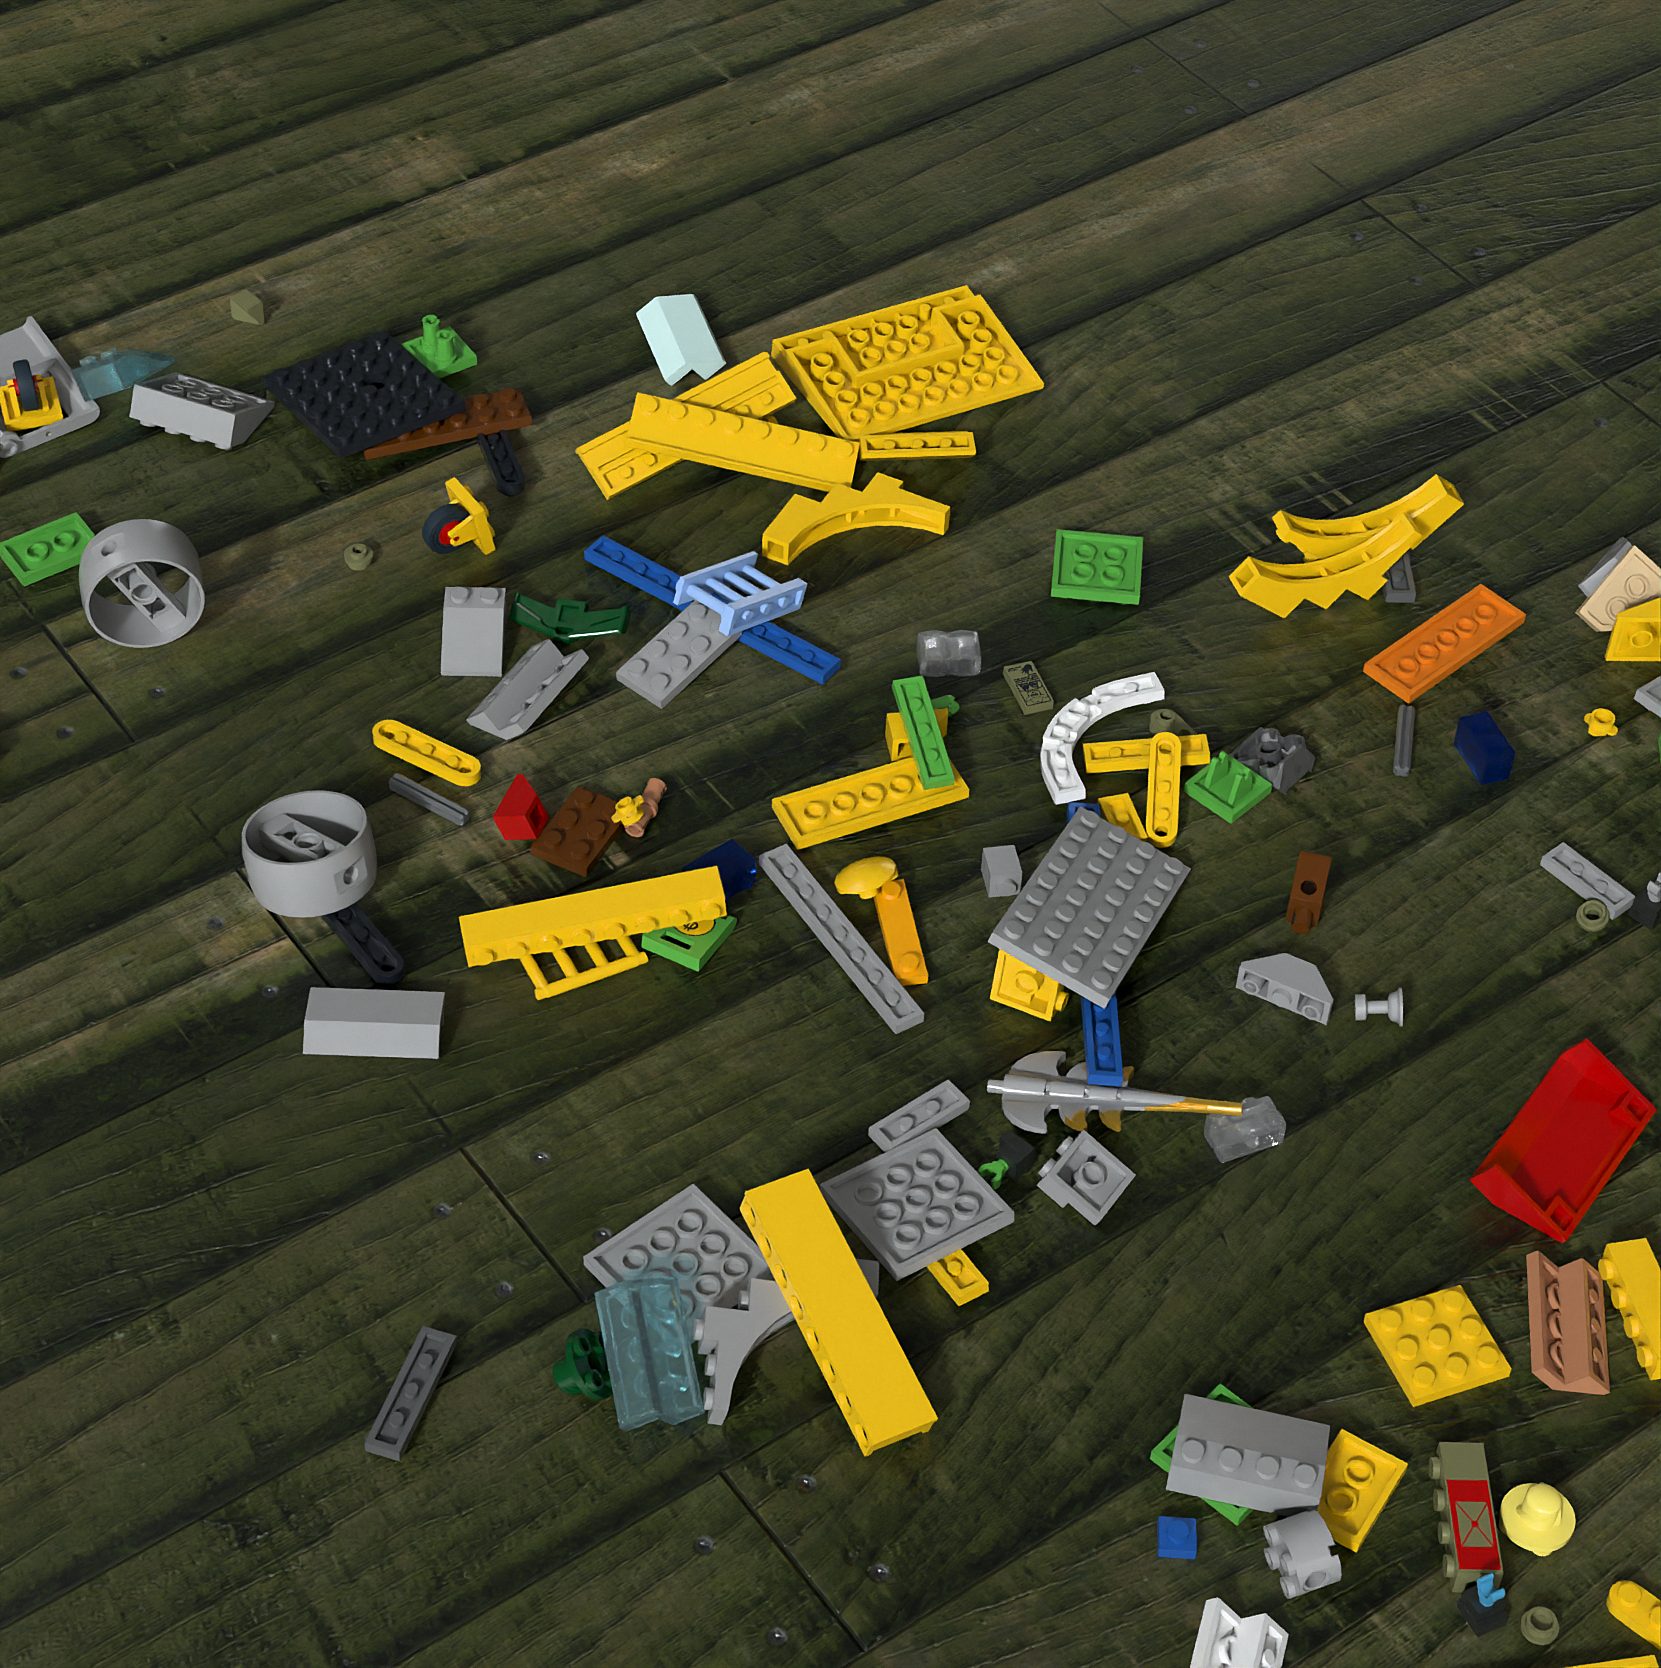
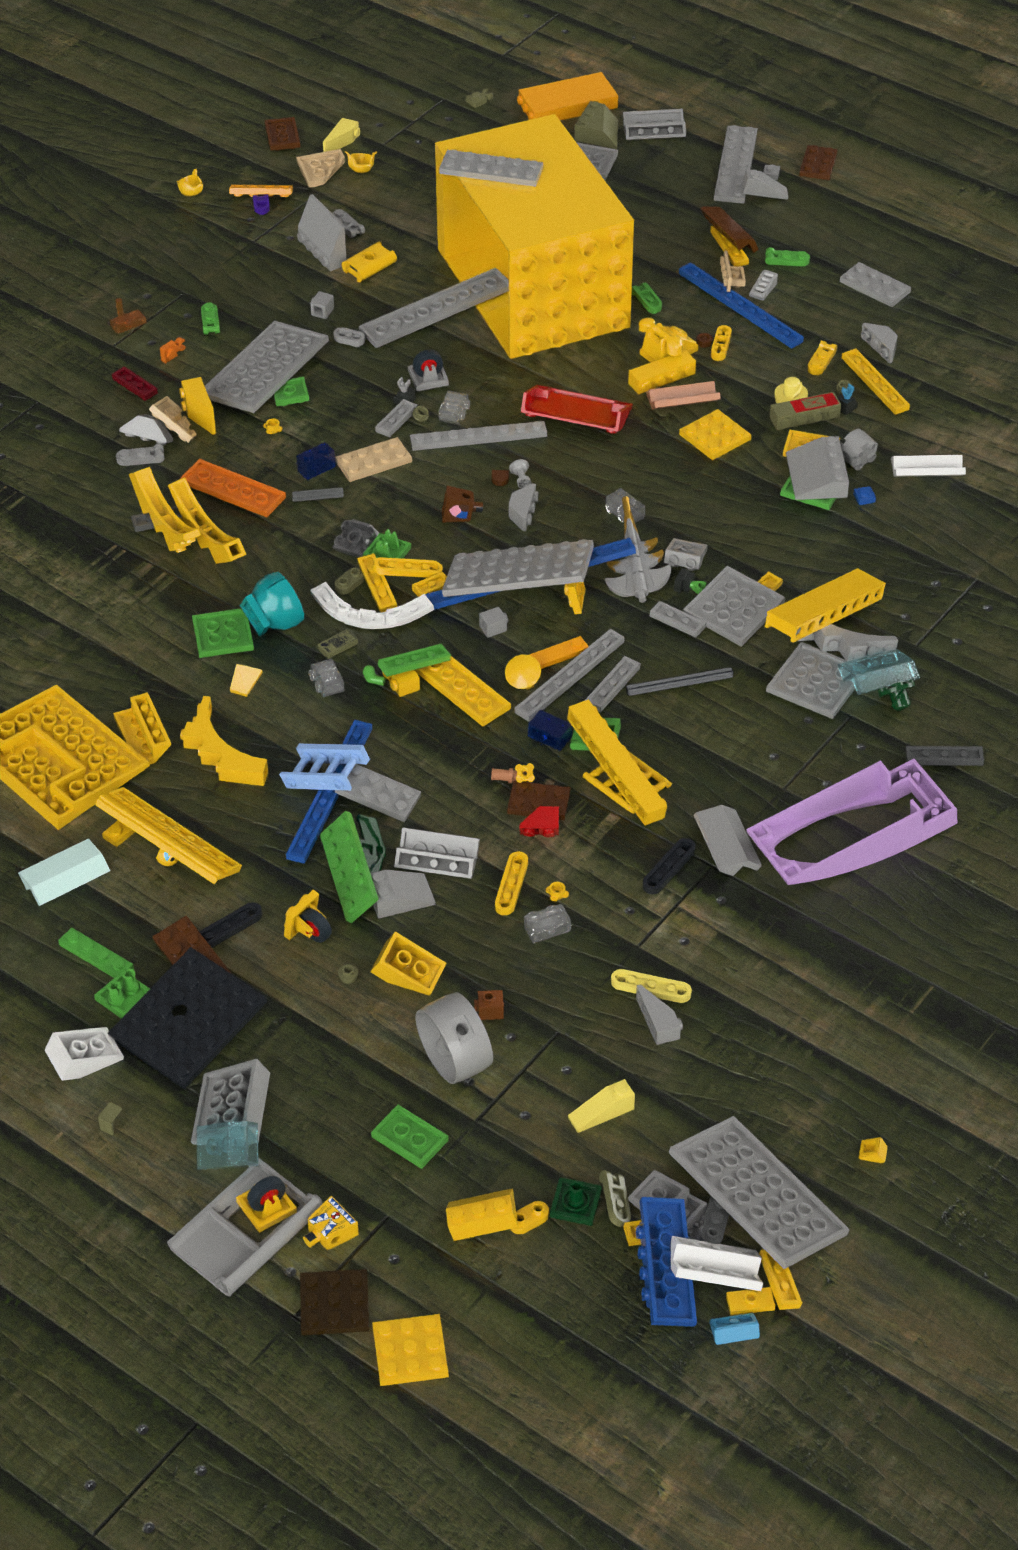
camera: 105 degrees left, 0 degrees up
light grey cylinder [242,790,377,918] -> none
dark grey axle [389,773,470,826] -> none
yellow plate [625,392,860,492] -> none
none -> white slope [45,1027,124,1081]
none -> bright green plate [58,928,134,978]
none -> light grey plate [116,444,164,466]
none -> yellow slope [230,664,263,697]
none -> teal plate [240,571,304,636]
none -> bright green plate [320,811,379,923]
none -> tan plate [335,437,412,482]
none -> yellow slope [370,932,446,996]
none -> light grey plate [410,421,547,451]
none -> clear brick [439,391,470,425]
none -> dark orange brick [474,990,504,1020]
none -> reddish brown tile [492,470,509,486]
none -> clear brick [524,904,571,944]
none -> yellow plate [546,882,569,901]
none -> light grey plate [585,656,640,712]
none -> light yellow plate [611,969,692,1003]
none -> axle [626,667,734,696]
none -> light grey slope [636,984,683,1045]
none -> lavender windscreen [747,759,957,885]

